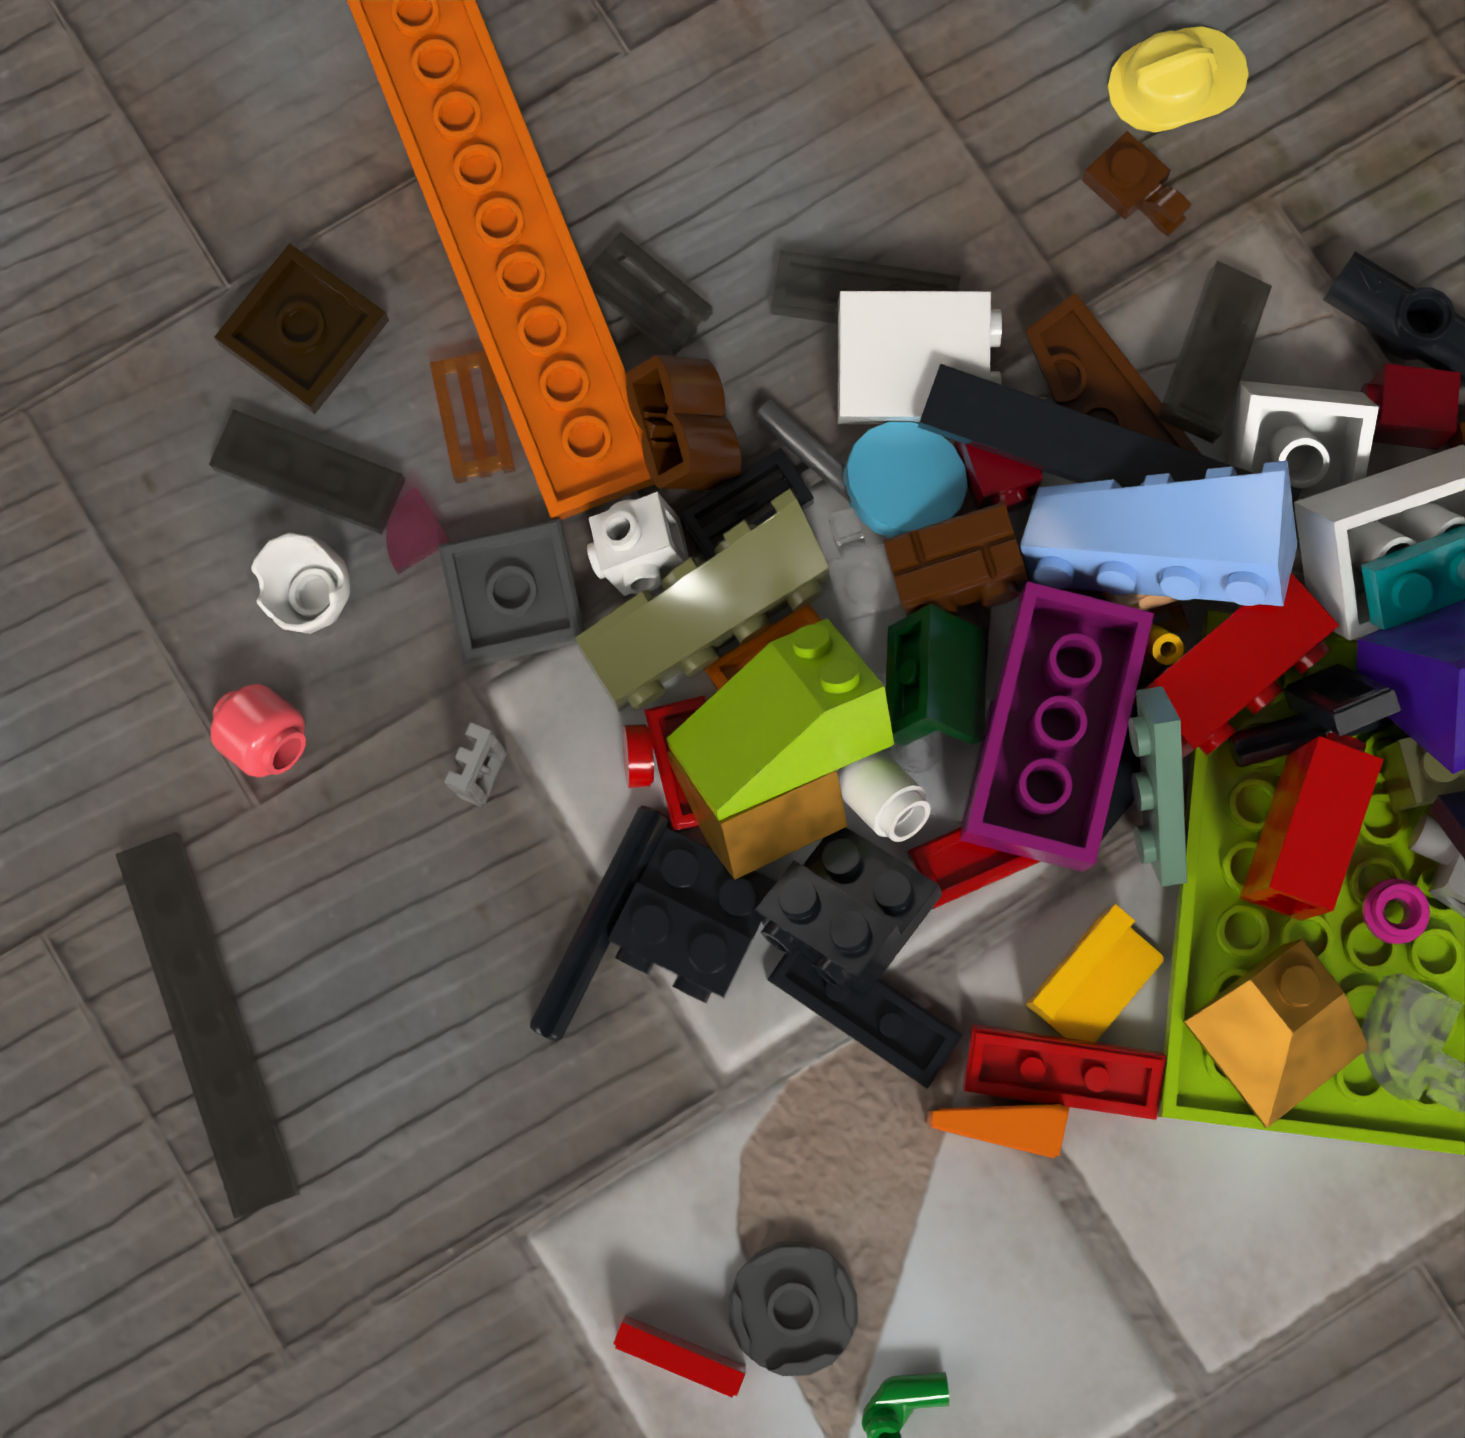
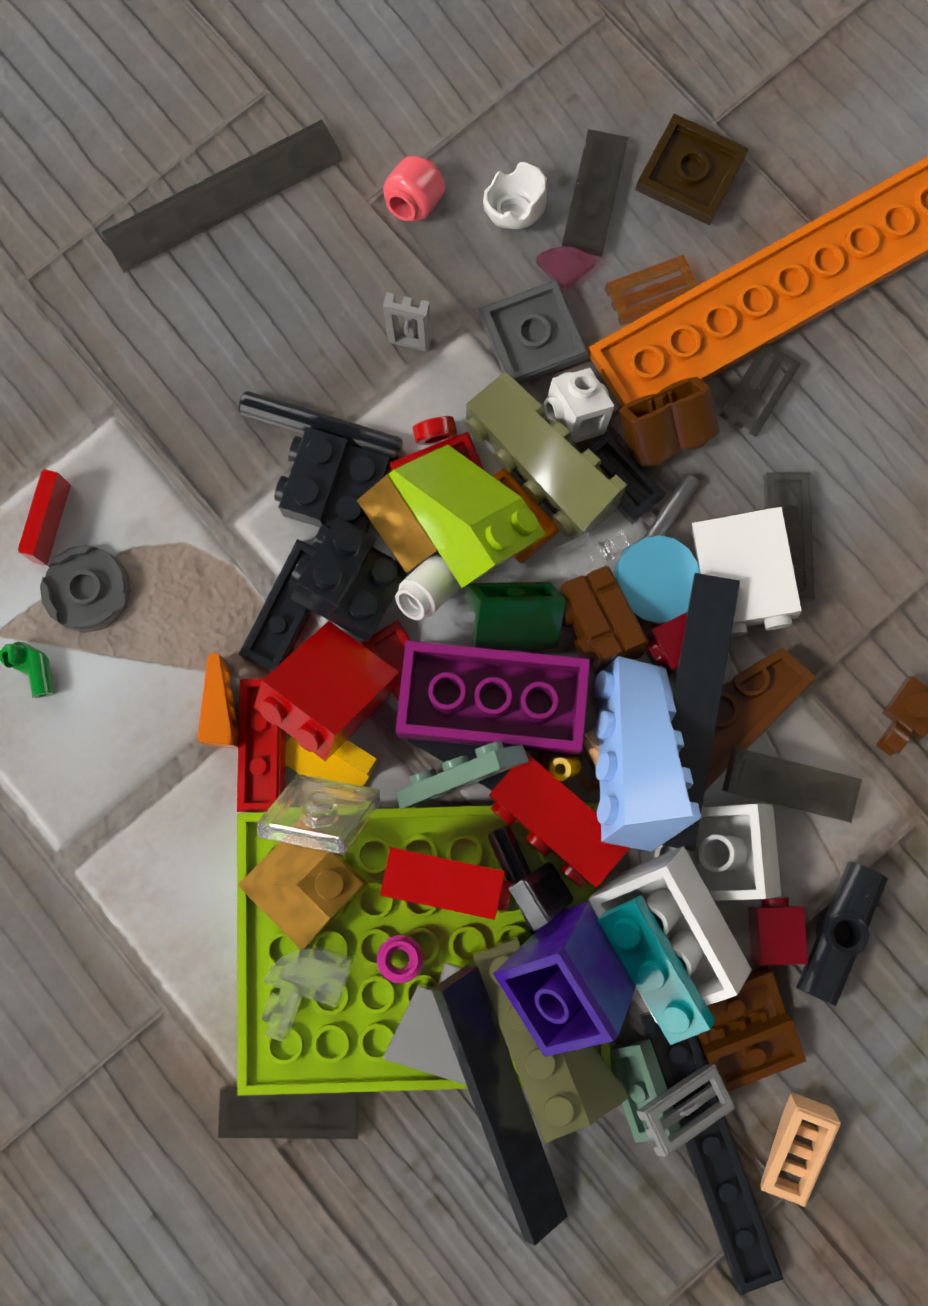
camera: 80 degrees right, 0 degrees up
none -> red brick [254,621,399,762]
none -> clear plate [257,774,380,855]

